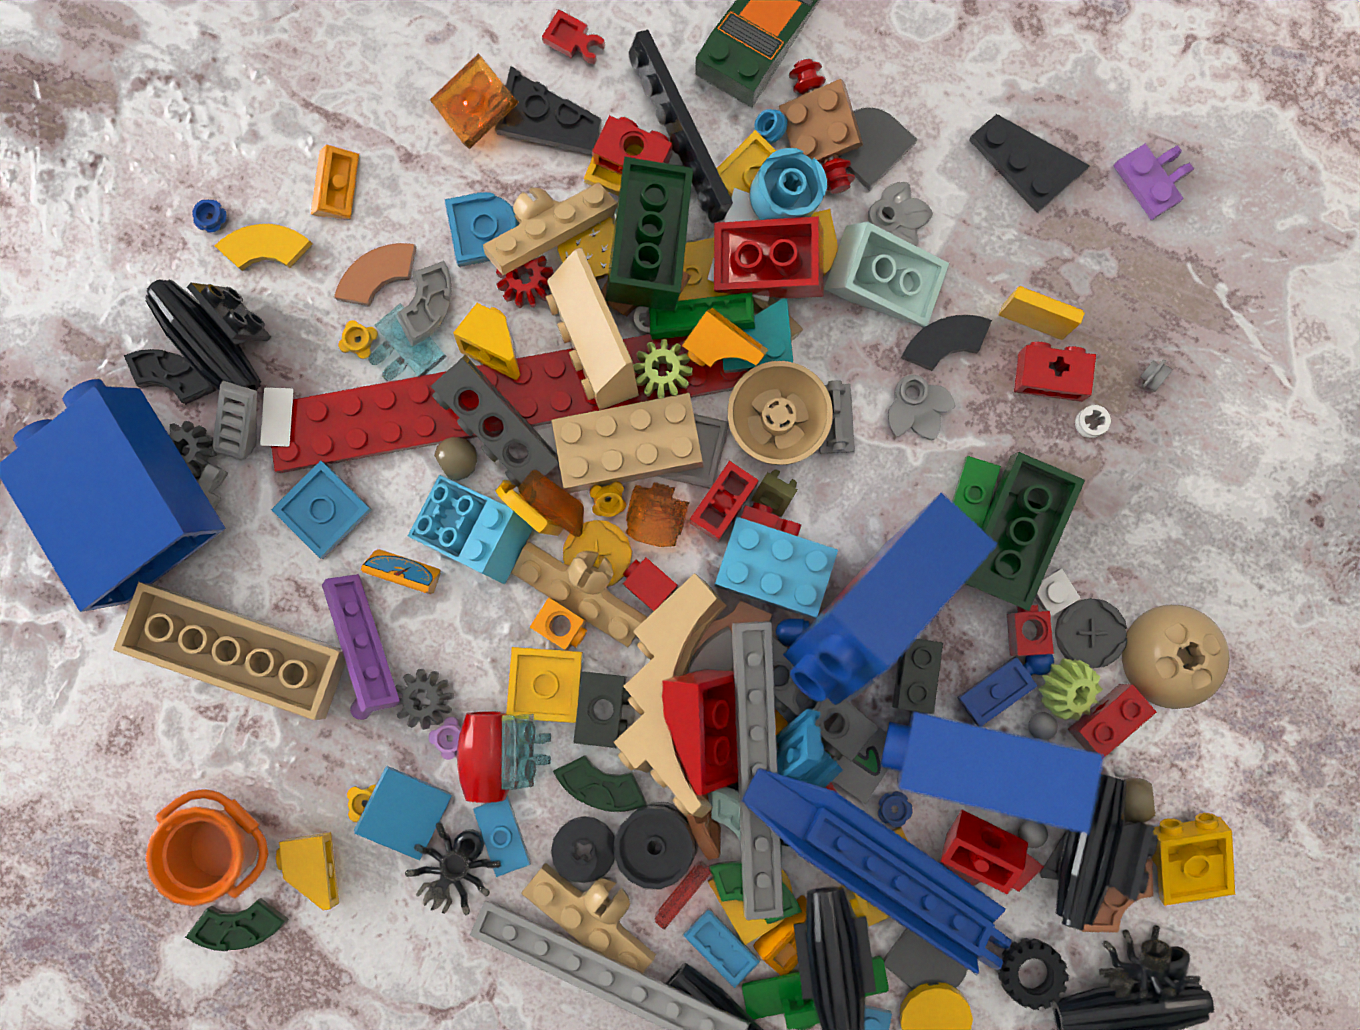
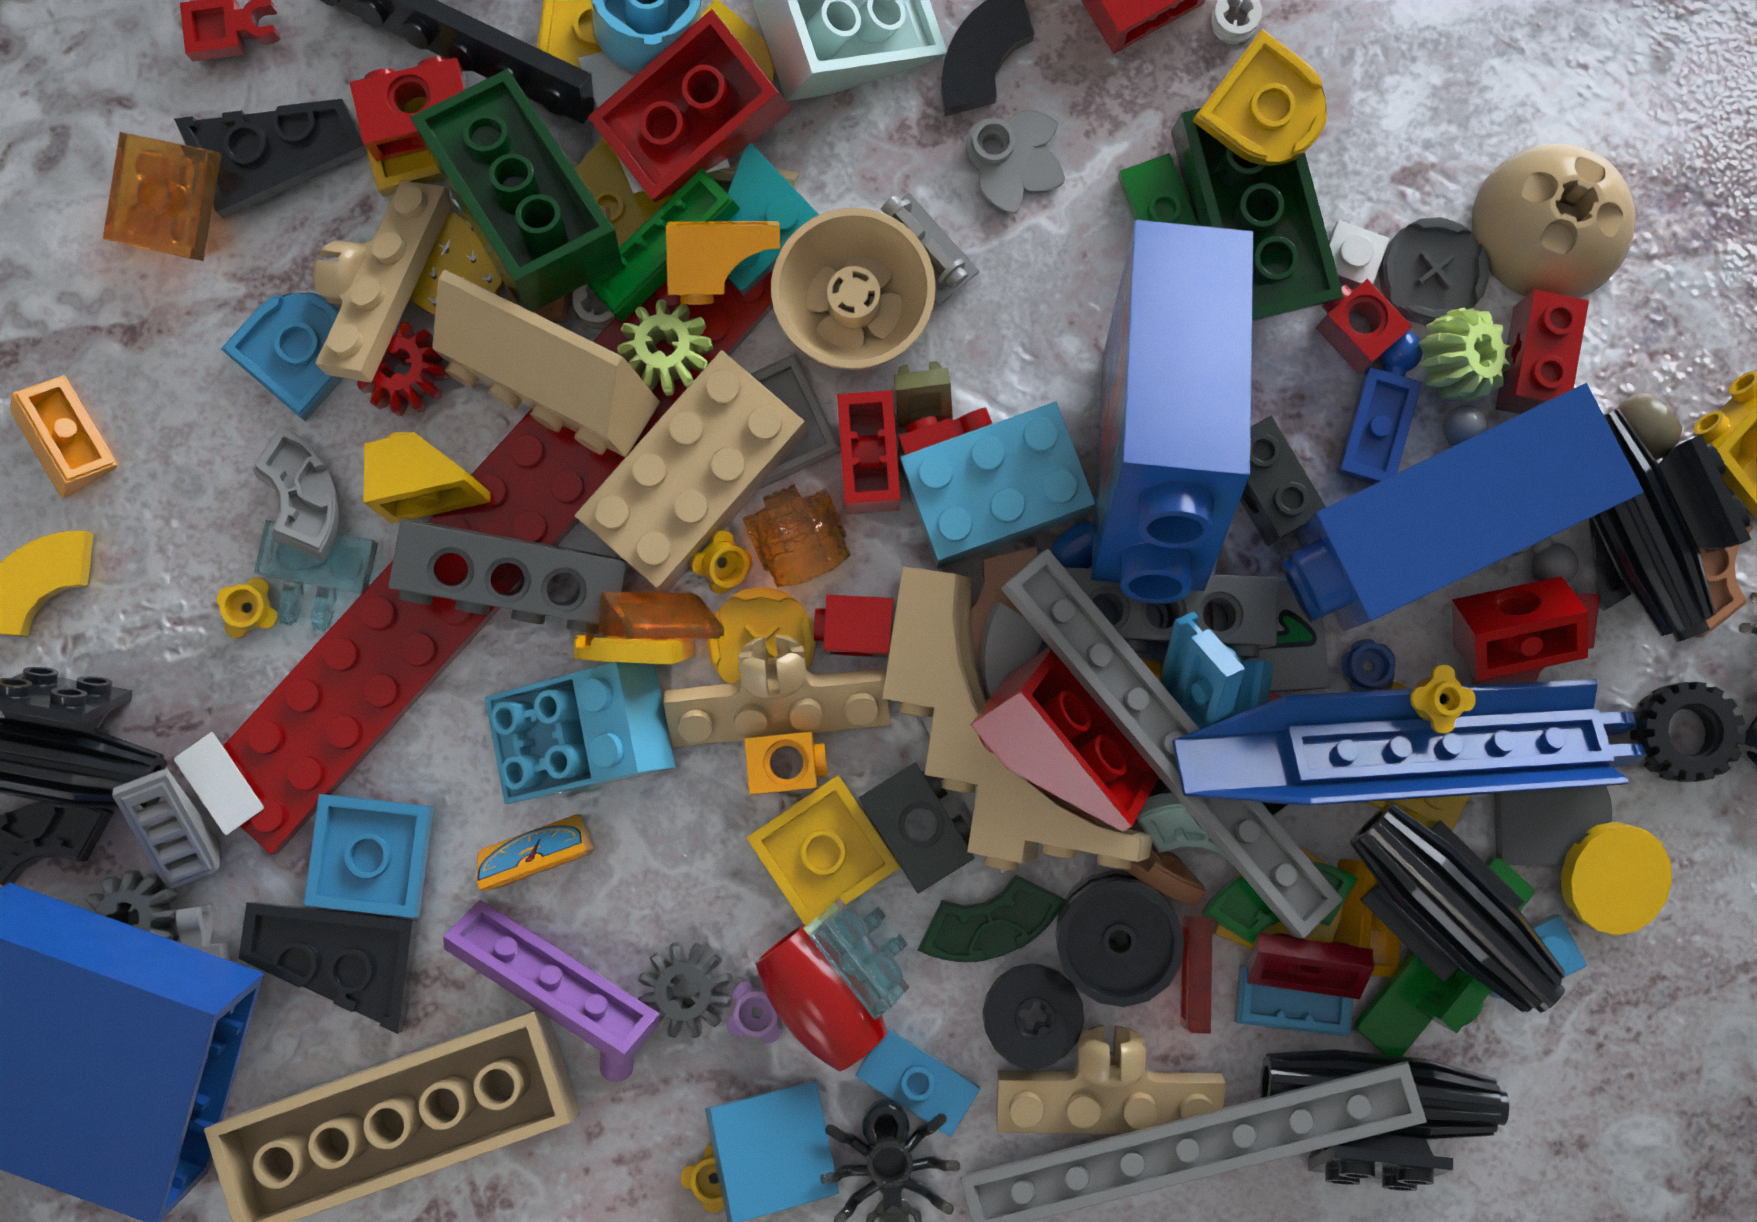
camera: 40 degrees left, 0 degrees up
nougat tile [334,243,417,306] -> none
dark tan piece [434,436,478,481] -> none
none -> black wing [238,902,418,1034]
none -> yellow tile [1193,29,1327,166]
none -> dark red plate [1247,933,1374,1000]
none -> yellow plate [1410,665,1476,733]

